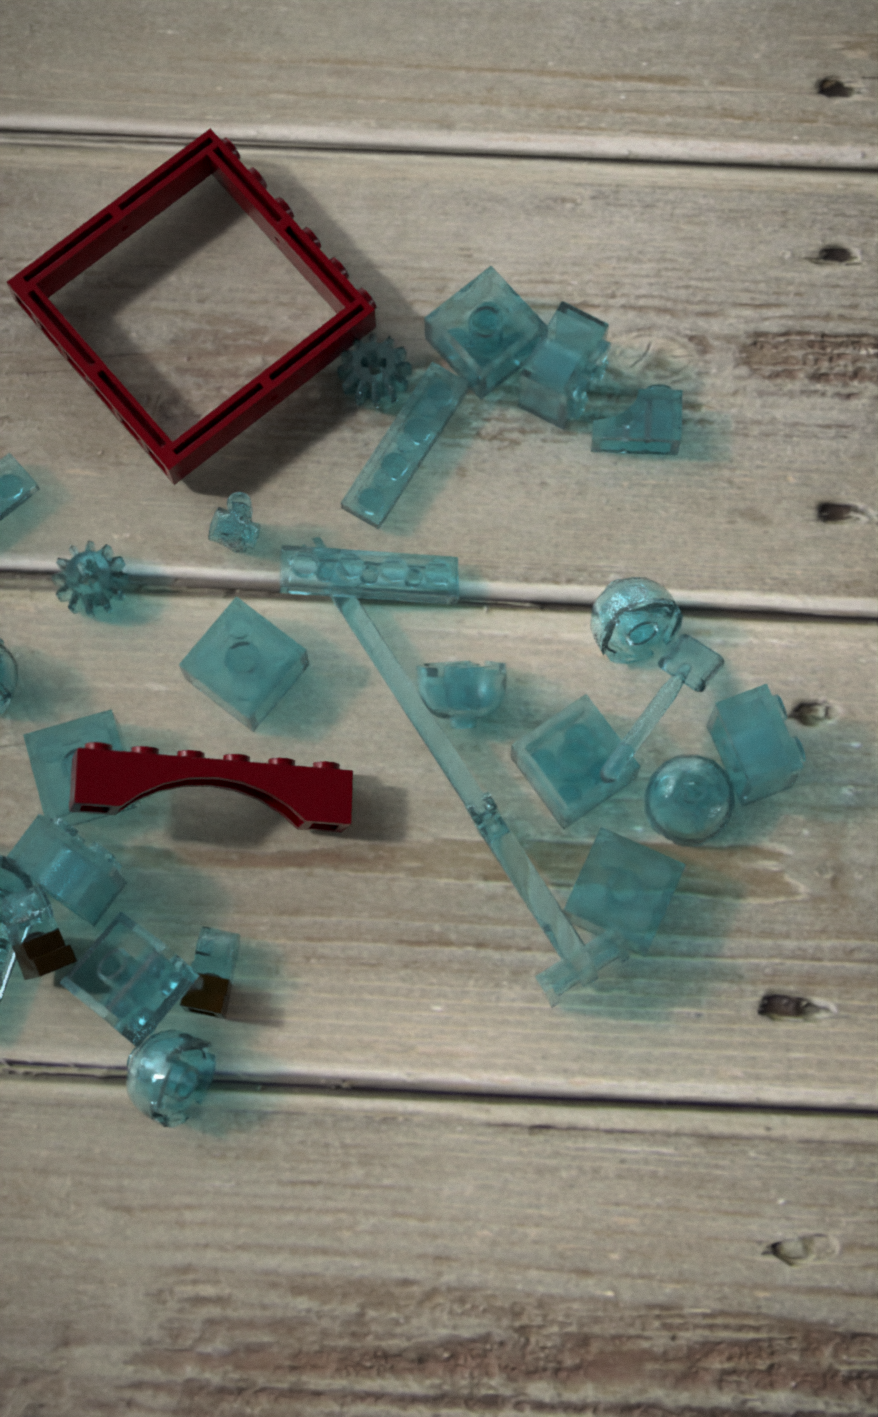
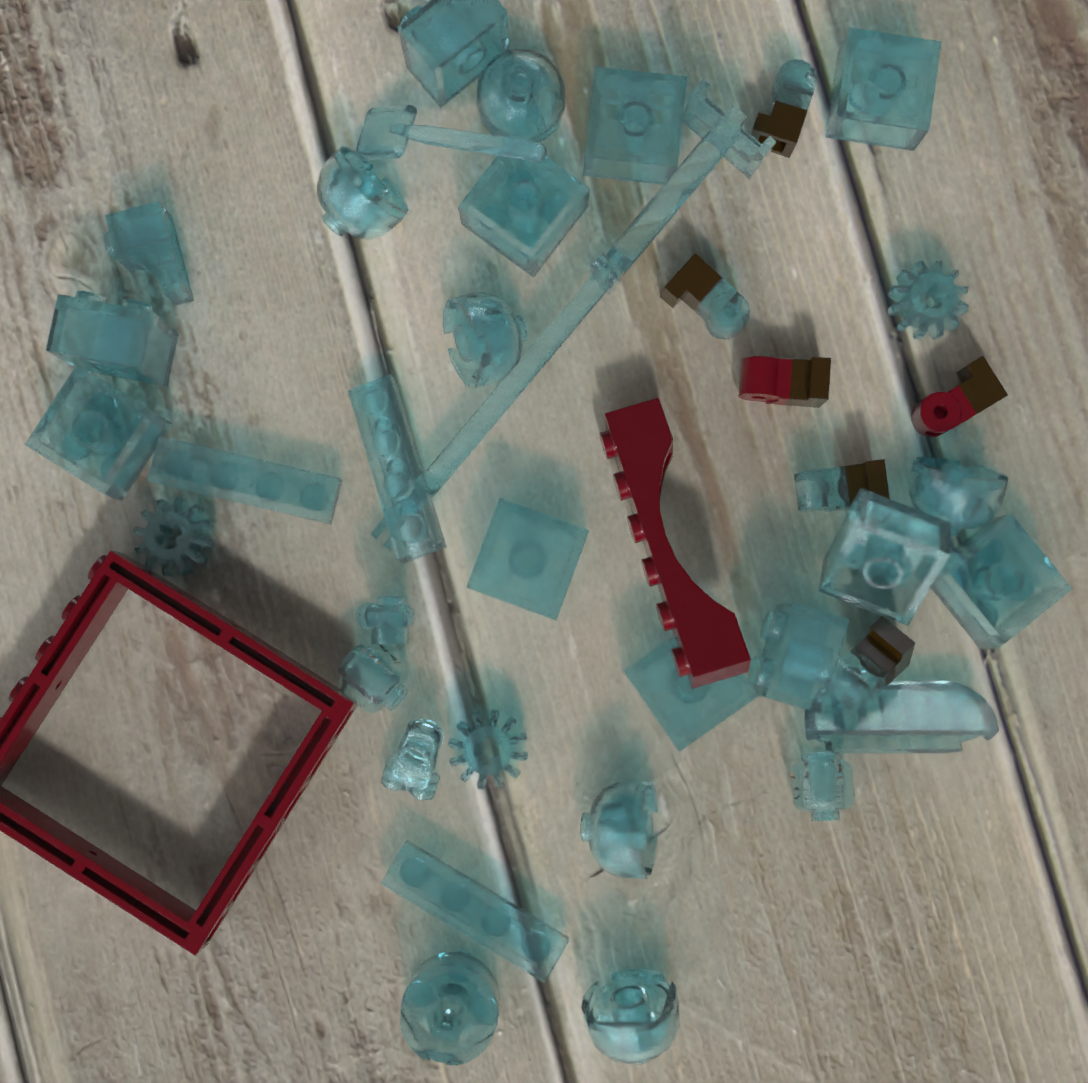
camera: 110 degrees left, 10 degrees up
none -> clear light blue head [337,644,409,714]
none -> clear light blue plate [381,719,444,800]
none -> leg [660,253,750,340]
none -> leg [738,356,831,408]
none -> leg [747,59,817,158]
none -> clear light blue brick [825,27,942,151]
none -> clear light blue gear [888,260,969,340]
none -> leg [911,356,1008,437]
none -> clear light blue brick [921,513,1073,649]

